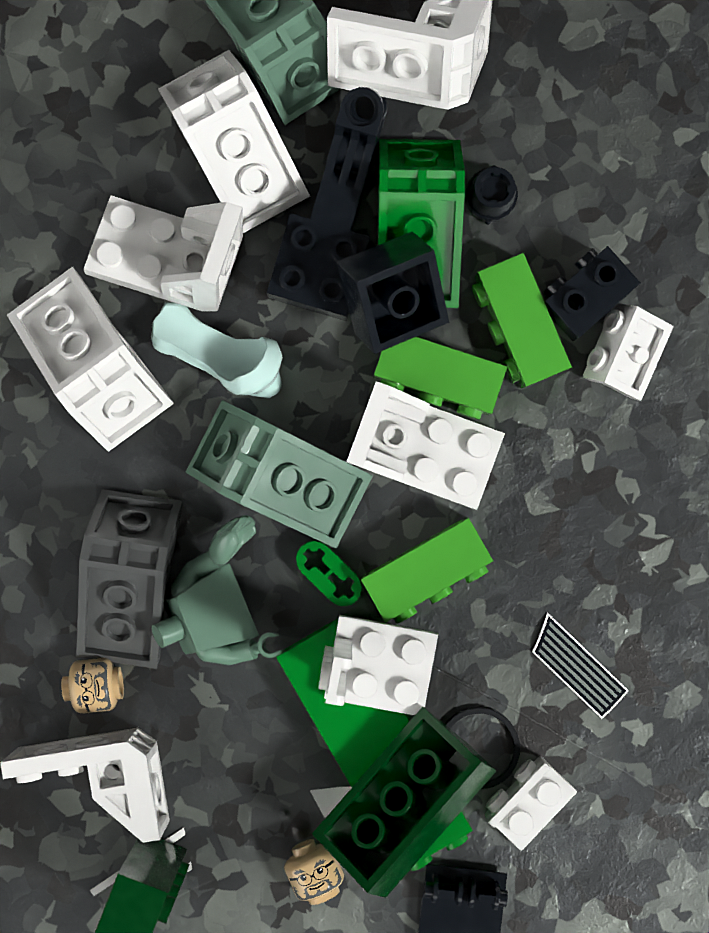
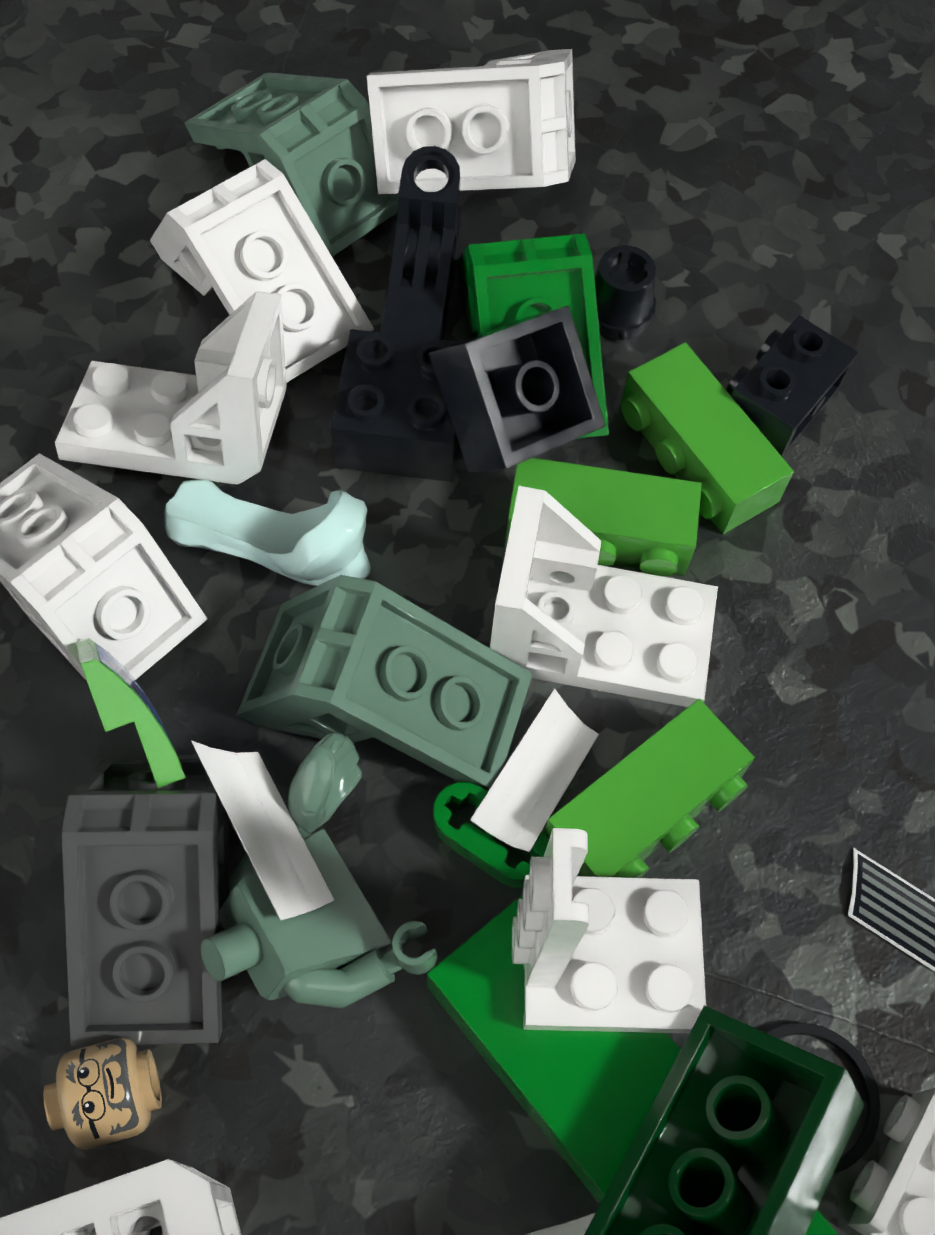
camera: 20 degrees left, 25 degrees down
white bracket [583,304,673,401] -> none
none -> bright green slope [76,638,186,788]
none -> white sticker [191,740,335,920]
none -> white sticker [470,689,599,852]

